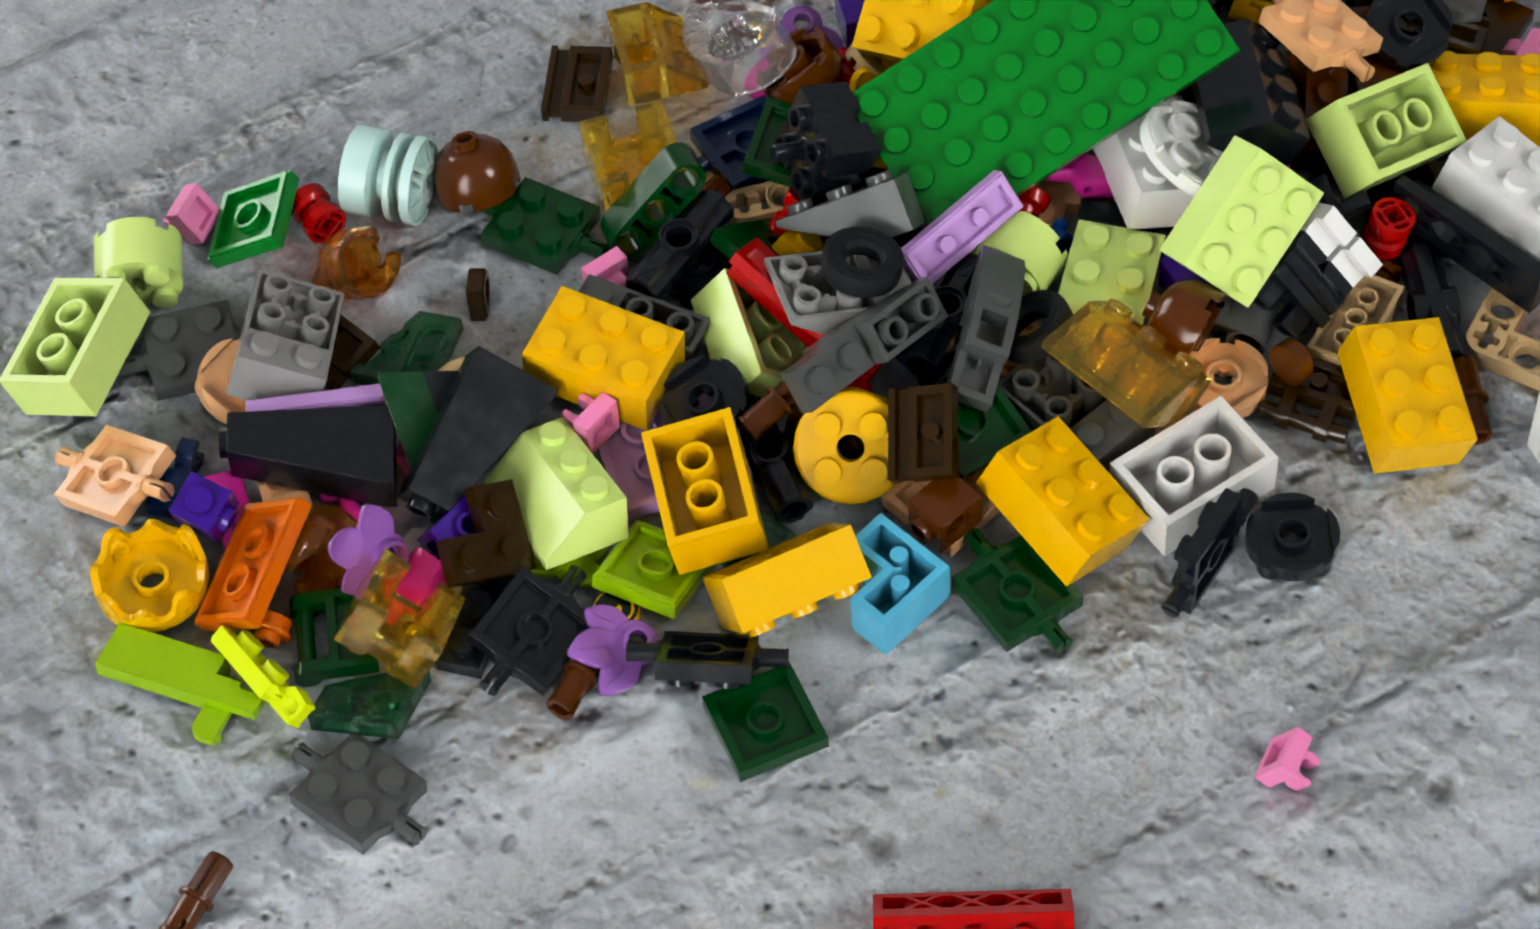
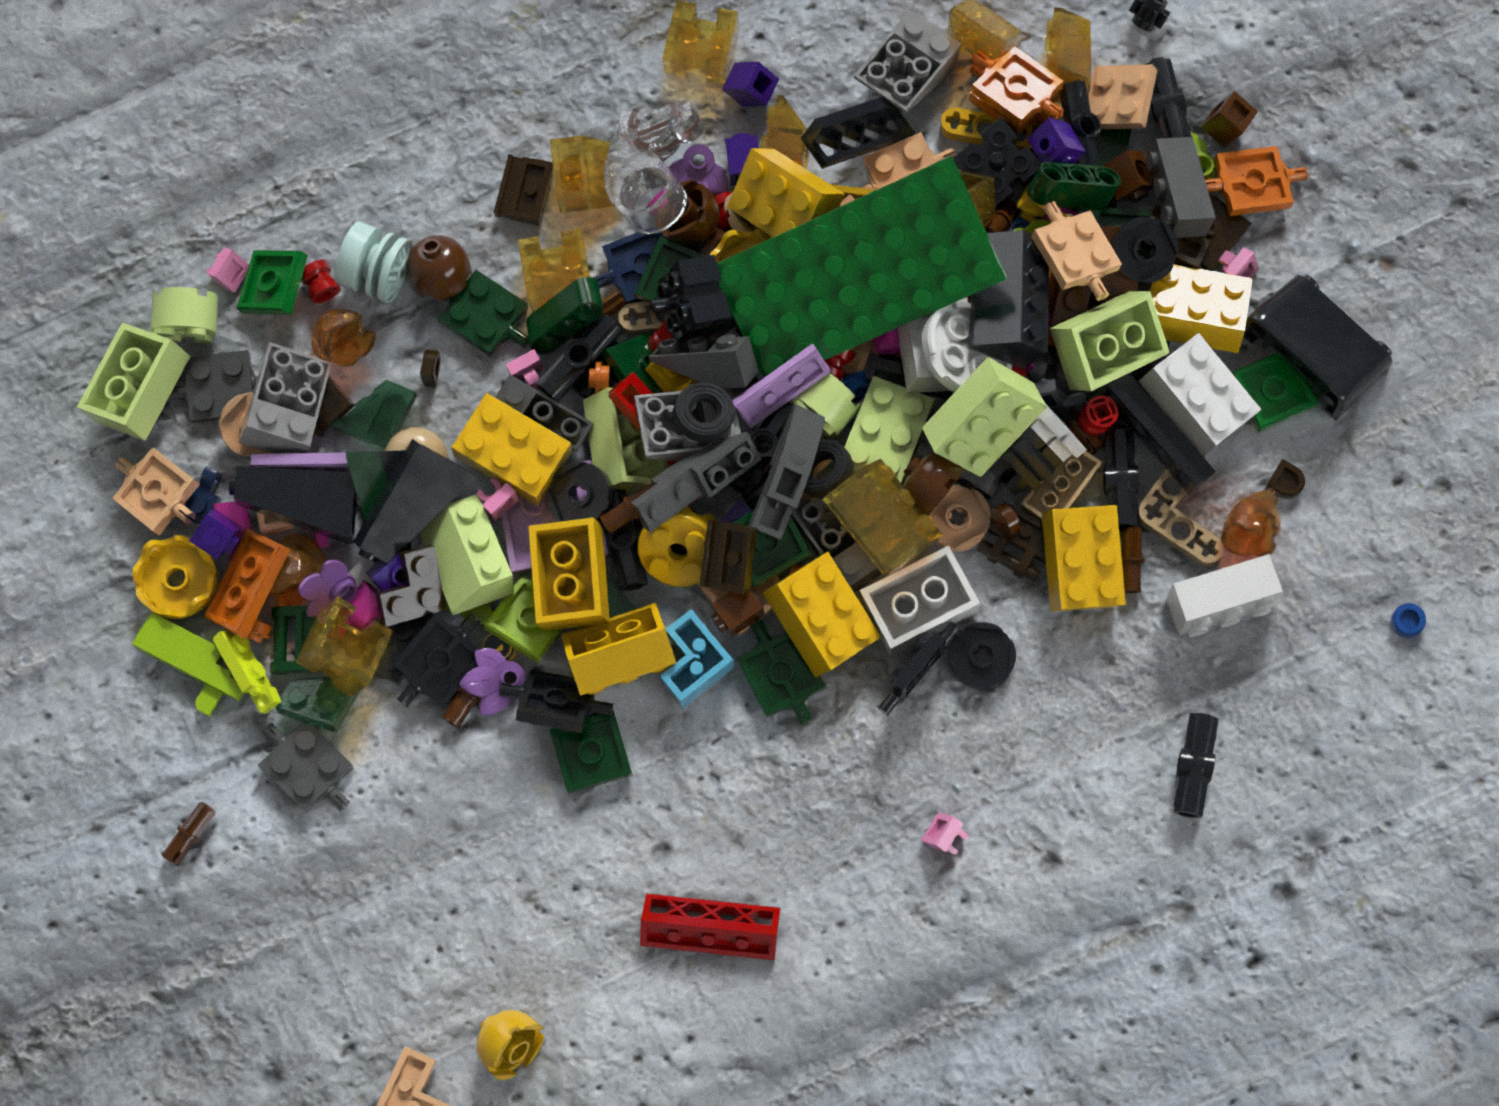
camera: 10 degrees right, 20 degrees up
none -> orange plate [589,362,610,394]

